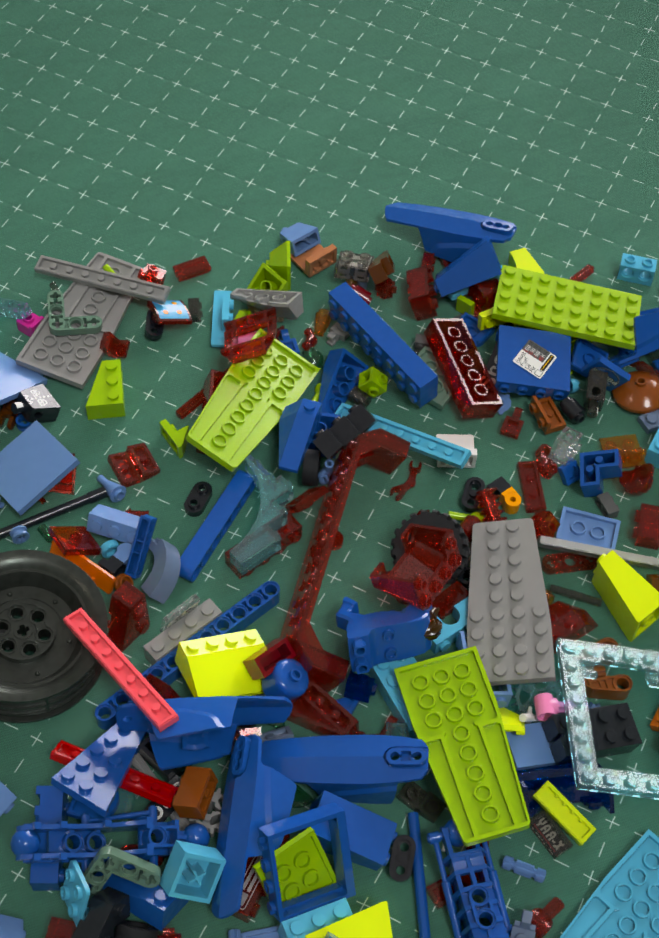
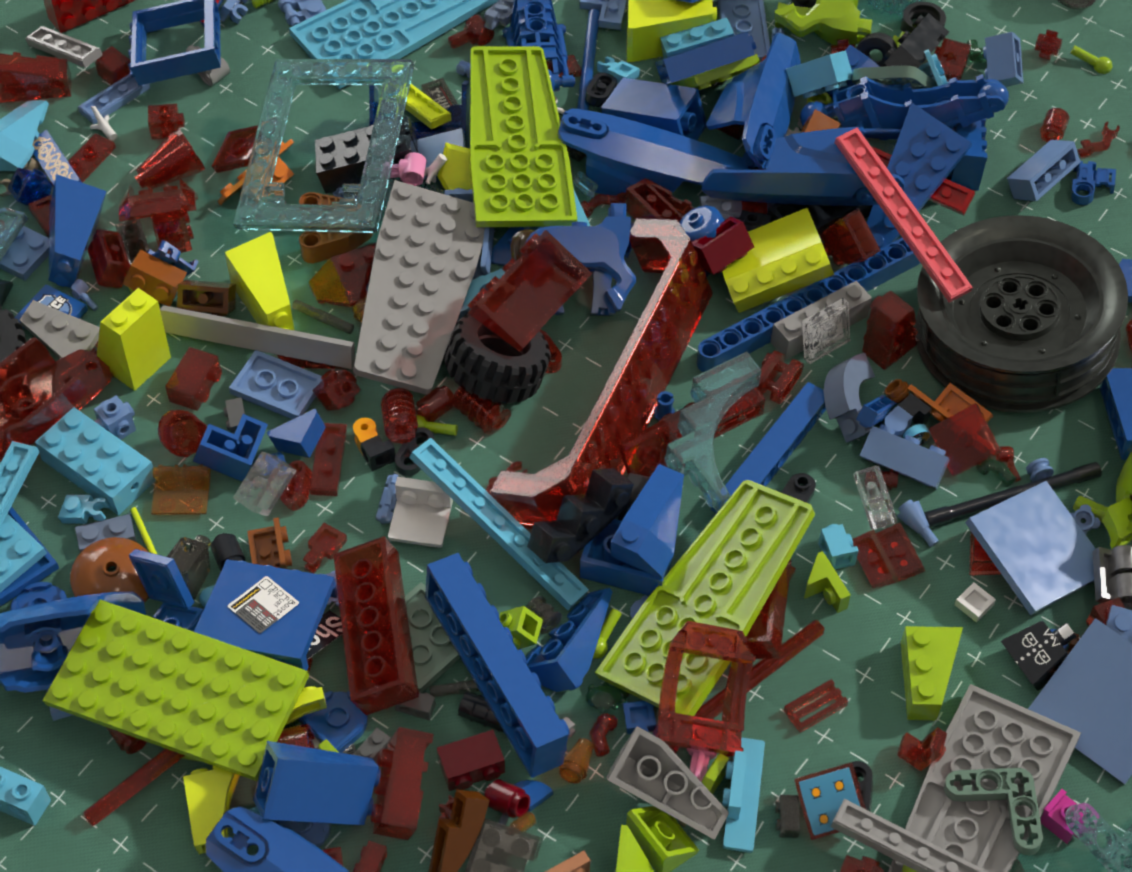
camera: 170 degrees left, 0 degrees up
none -> neon yellow axle [130,507,157,554]
none -> blue slope [267,409,326,458]
none -> dark grey piece [353,728,392,764]
none -> medium blue axle [376,474,398,524]
none -> dark red piece [437,730,505,791]
none -> medium azure plate [597,57,640,83]
none -> blue pin [654,391,675,423]
none -> clear red brick [749,350,804,405]
none -> clear red tile [783,679,849,733]
none -> medium azure brick [818,524,859,569]
none -> clear brick [853,465,897,530]
none -> white plate [954,582,996,623]
none -> clear red hand [995,446,1021,482]

